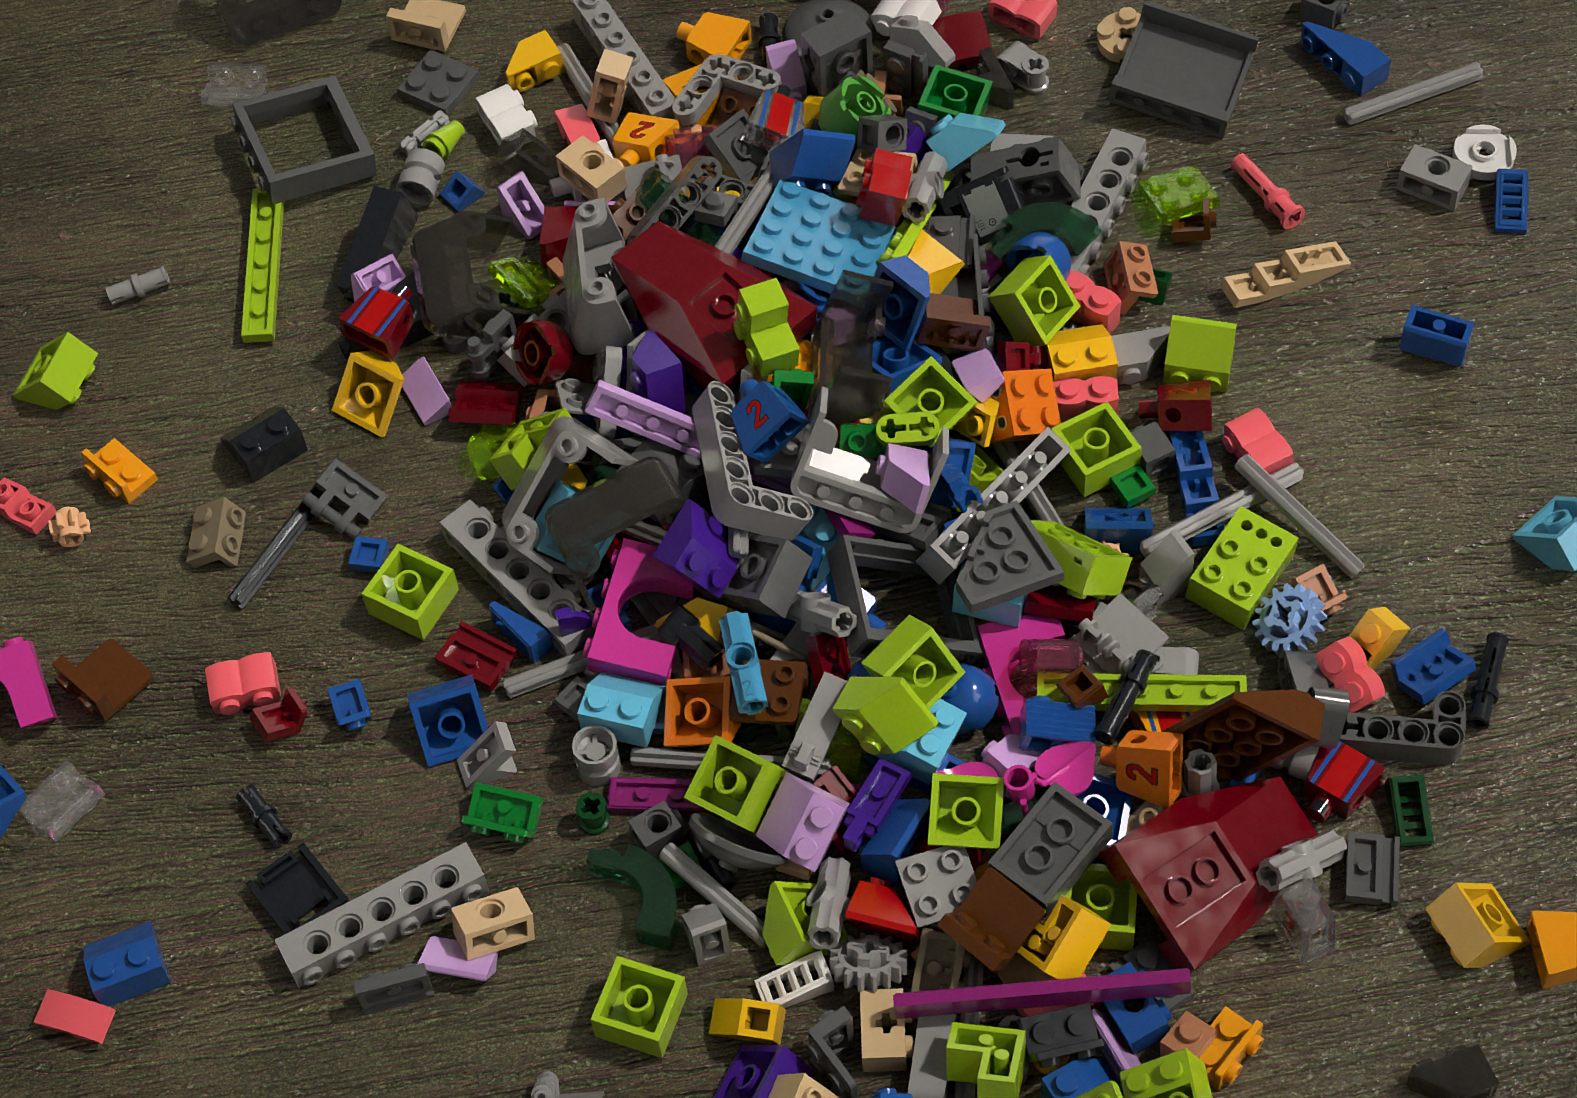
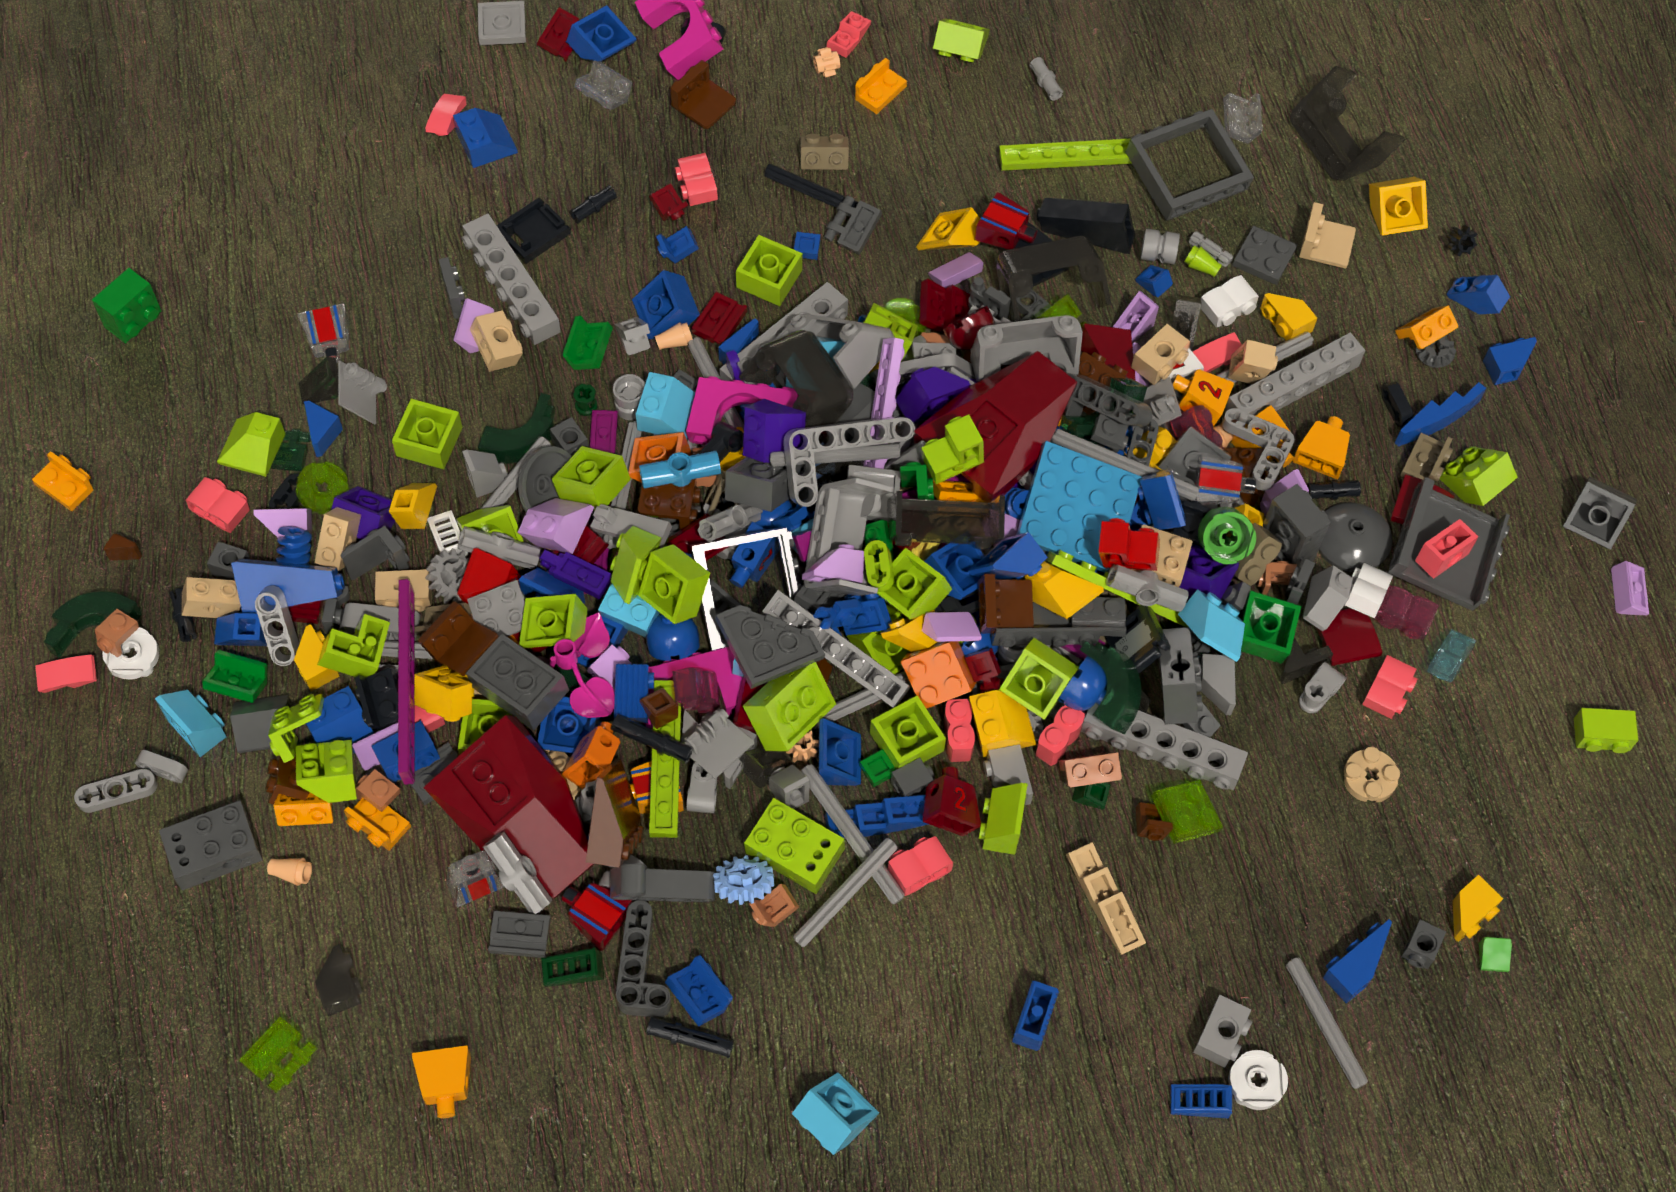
camera: 80 degrees right, 5 degrees up
black slope [220,406,308,483] -> none
lavender slope [351,254,406,302] -> none
blue torso [731,379,810,464] -> none
dark grey brick [857,114,907,152] -> none
dark grey panel [1108,1,1259,139] -> none
coral pin [1231,153,1306,229] -> none
coral brick [1316,636,1385,713] -> none
yellow slope [1349,607,1411,670] -> none
yellow slope [1425,883,1531,968] -> none
none -> light nougat cone [655,322,693,350]

